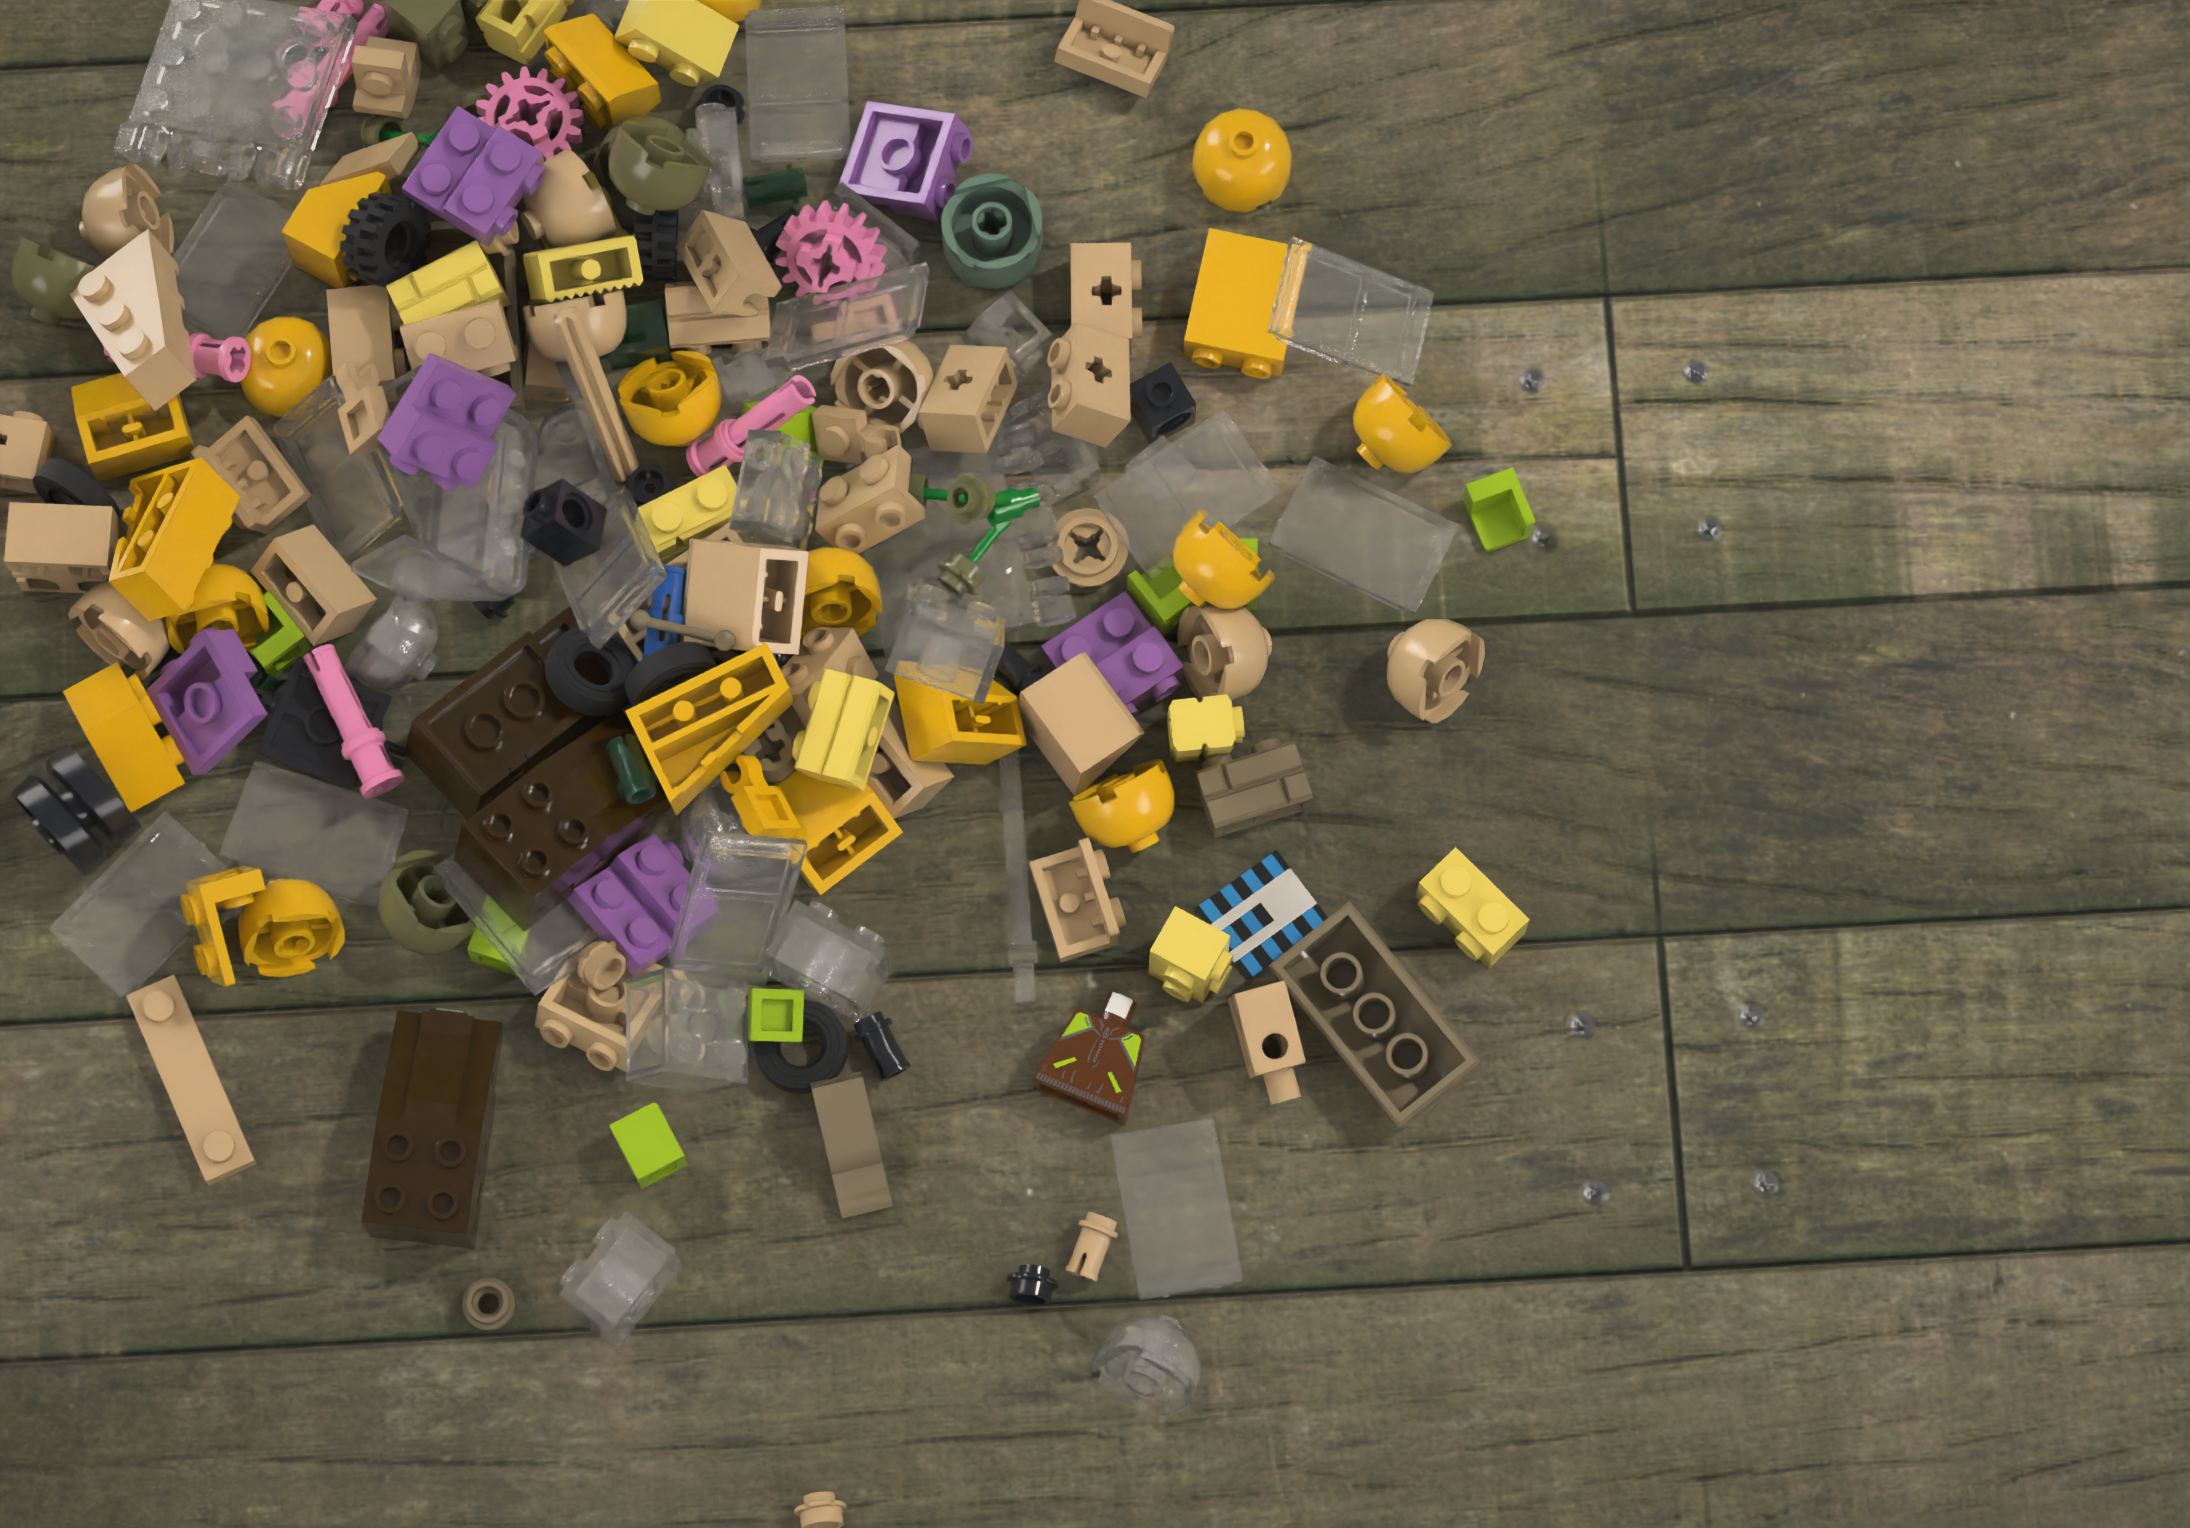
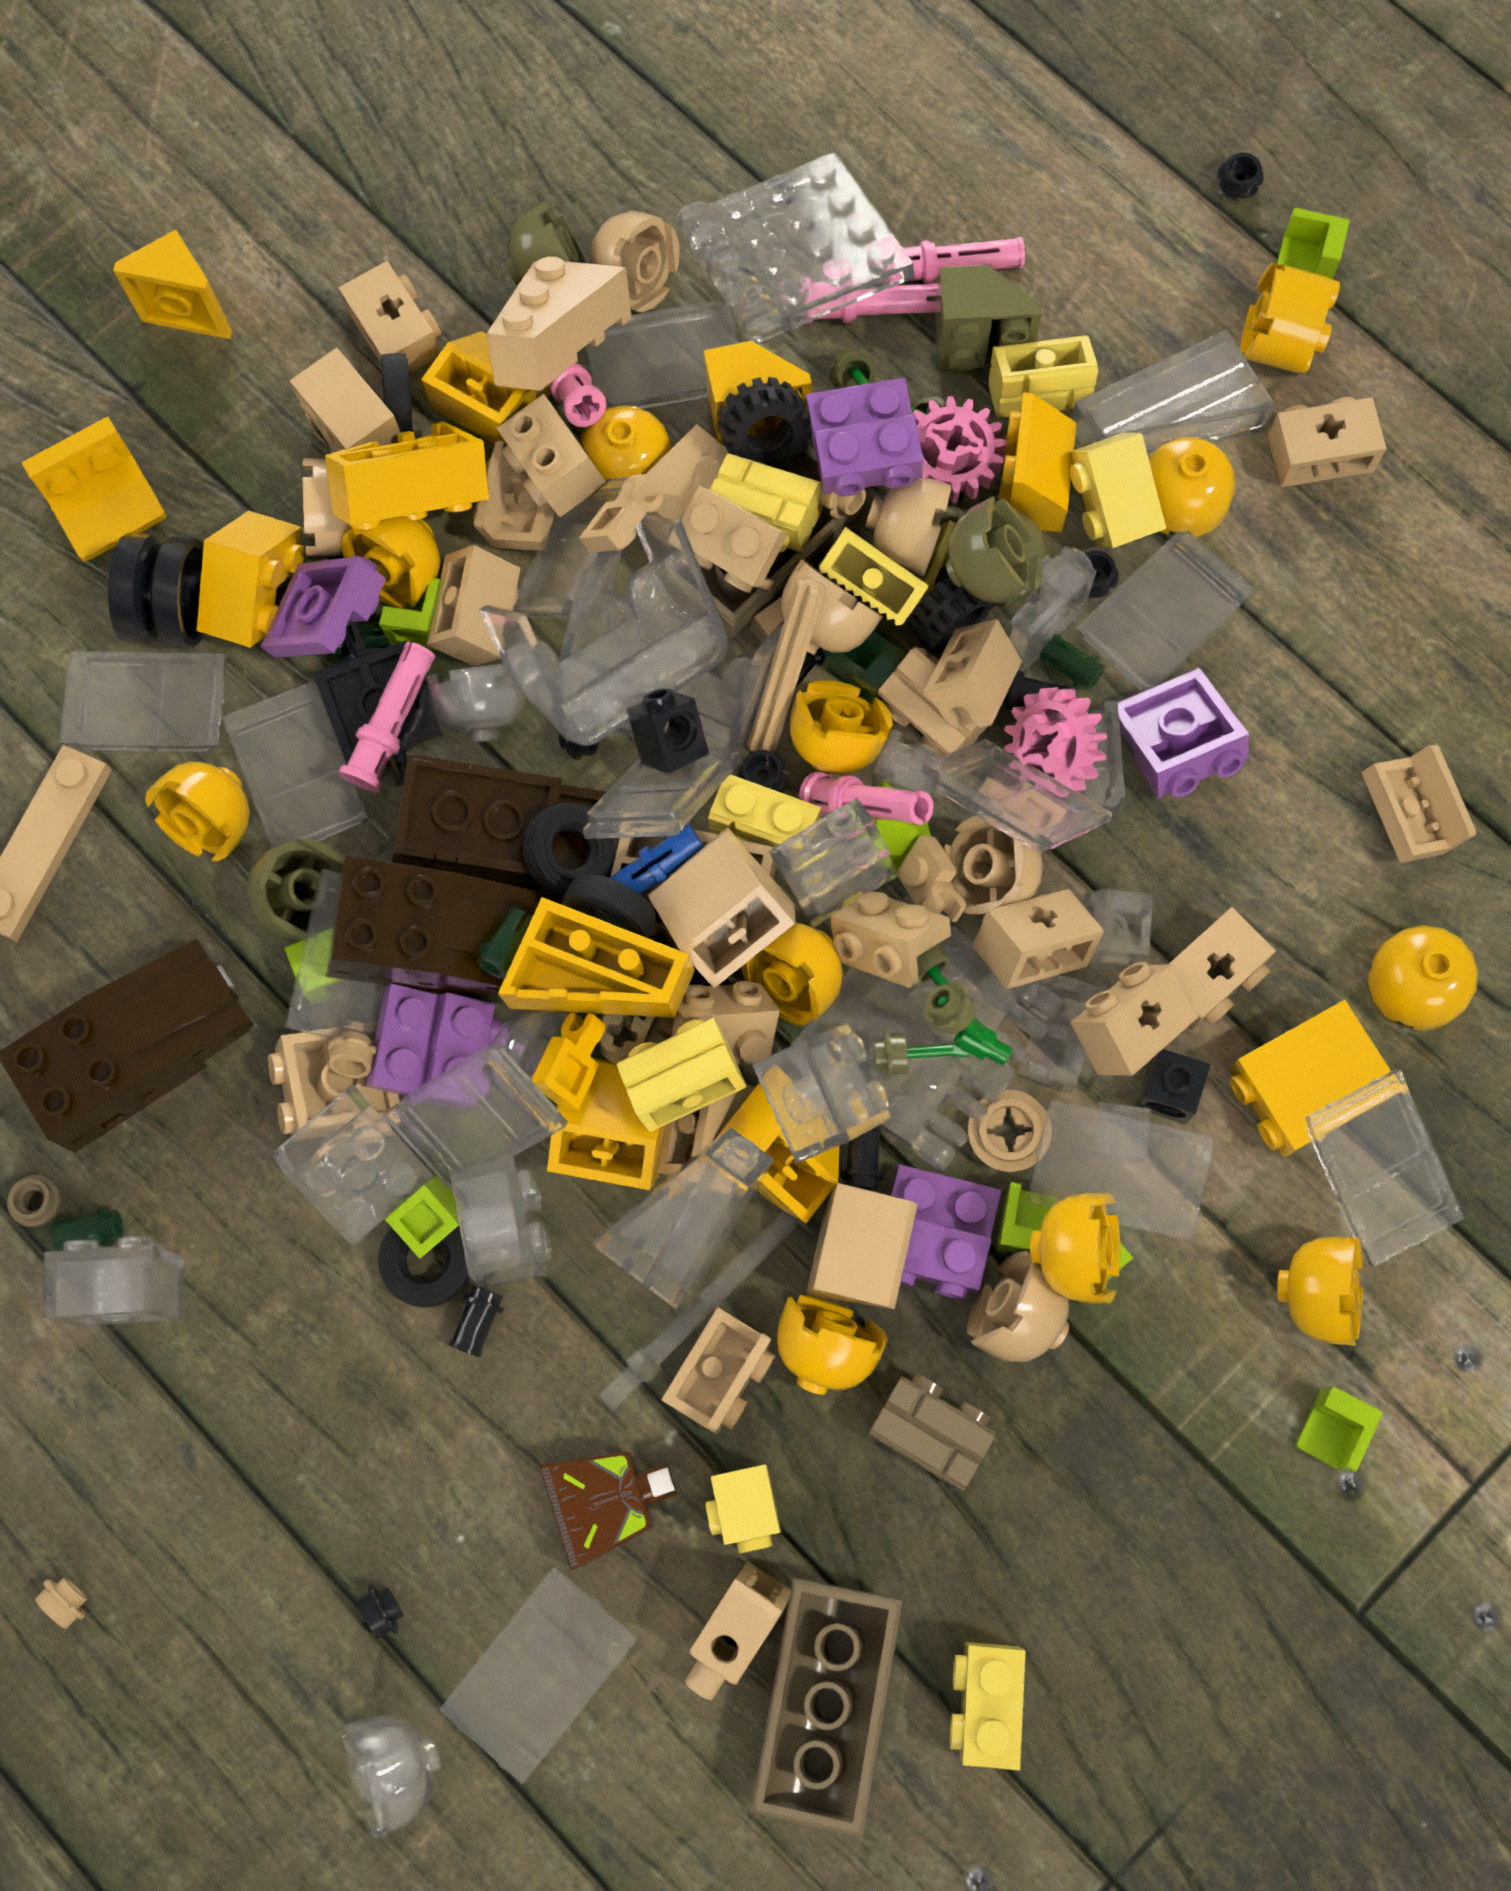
camera: 55 degrees right, 0 degrees up
yellow bracket [180,865,266,987] -> none
tan tile [319,132,422,186] -> none
tan brick [351,36,422,119] -> none
medium lavender plate [377,353,517,491] -> none
lime panel [609,1103,688,1190] -> none
dark tan hinge [630,609,736,651] -> none
dark tan piece [810,1071,893,1219] -> none
sand green brick [941,173,1043,289] -> none
tan pin [1065,1212,1118,1282] -> none
light yellow brick [1166,694,1245,762] -> none
sticker [1194,850,1328,980] -> none
clear piece [1269,455,1460,615] -> none
tan cylinder [1387,619,1485,723] -> none
none -> clear green pin [50,1207,124,1253]
none -> tan brick [497,394,607,517]
none -> clear slope [592,1127,774,1309]

